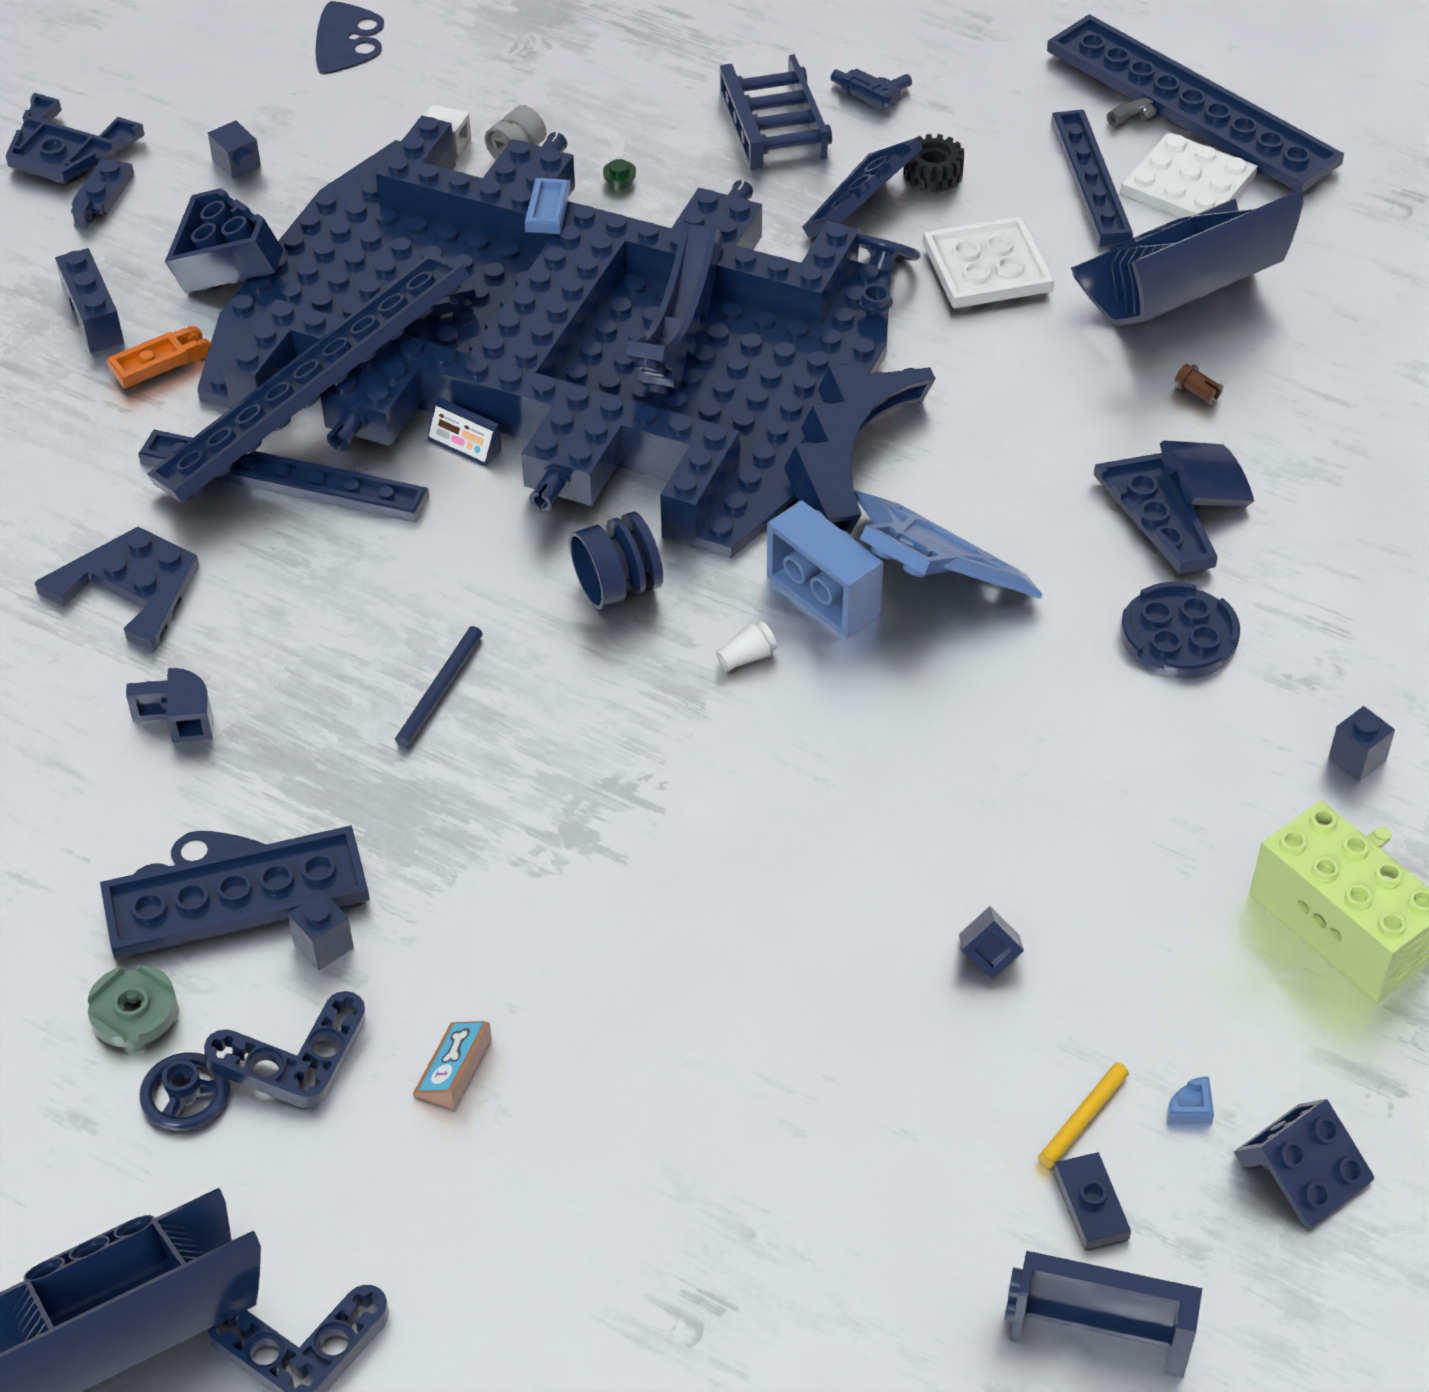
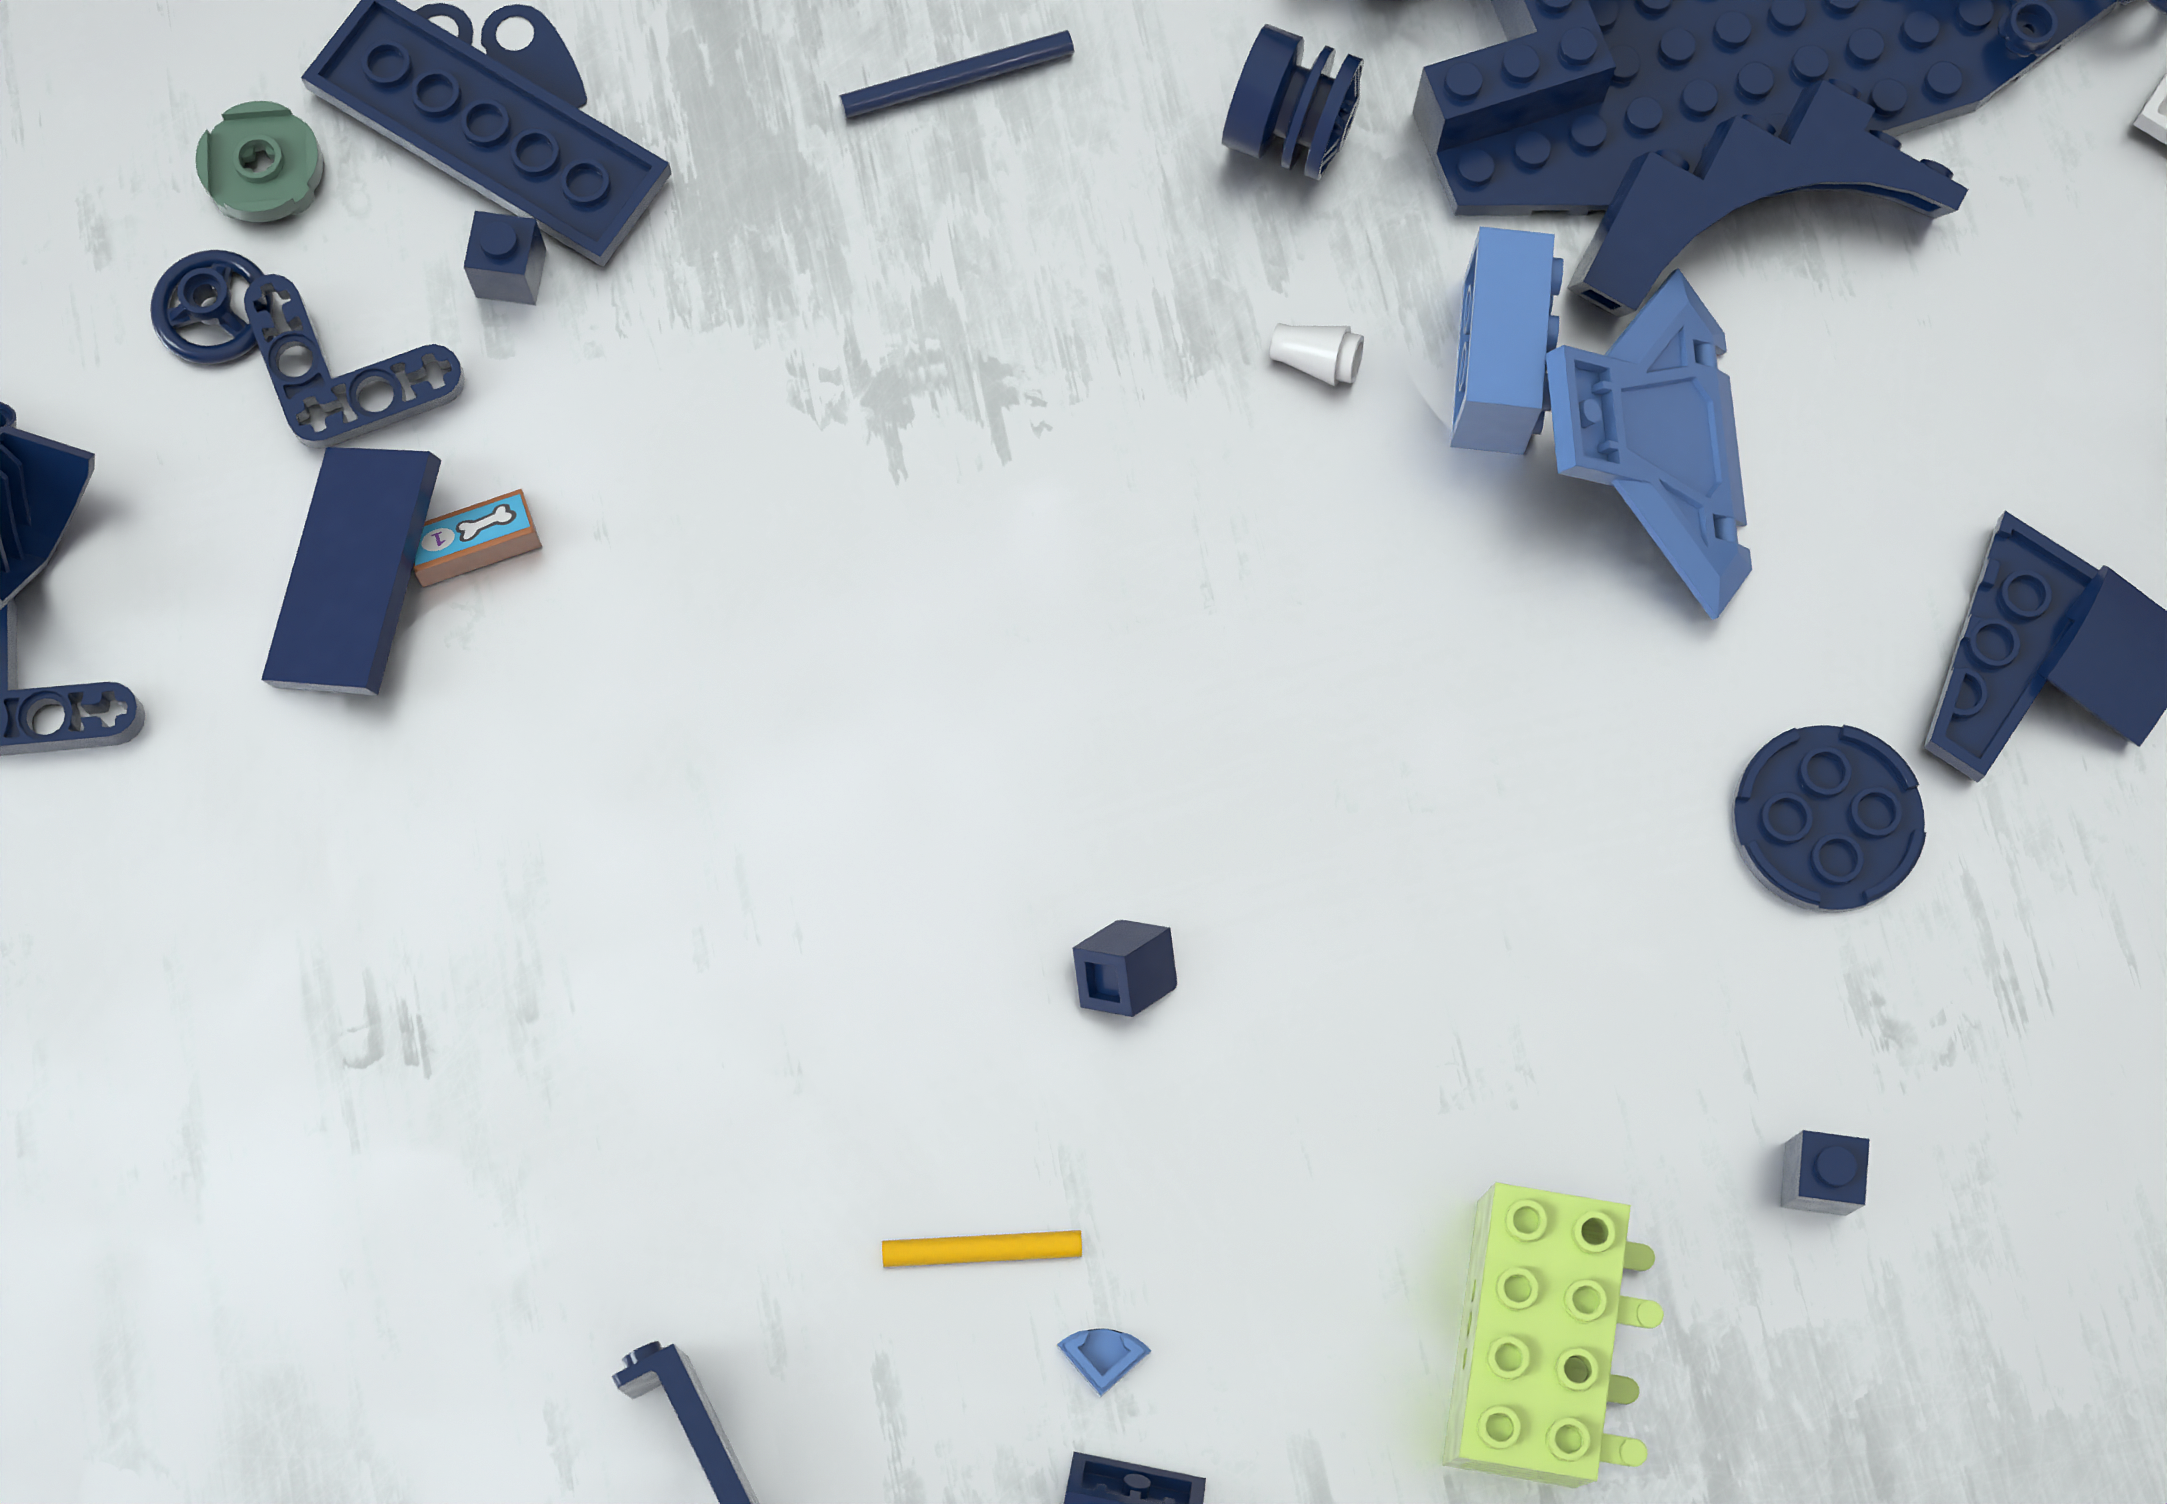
camera: 45 degrees right, 25 degrees up
dark blue plate [1054,1152,1131,1250] -> none
none -> dark blue tile [261,447,442,696]

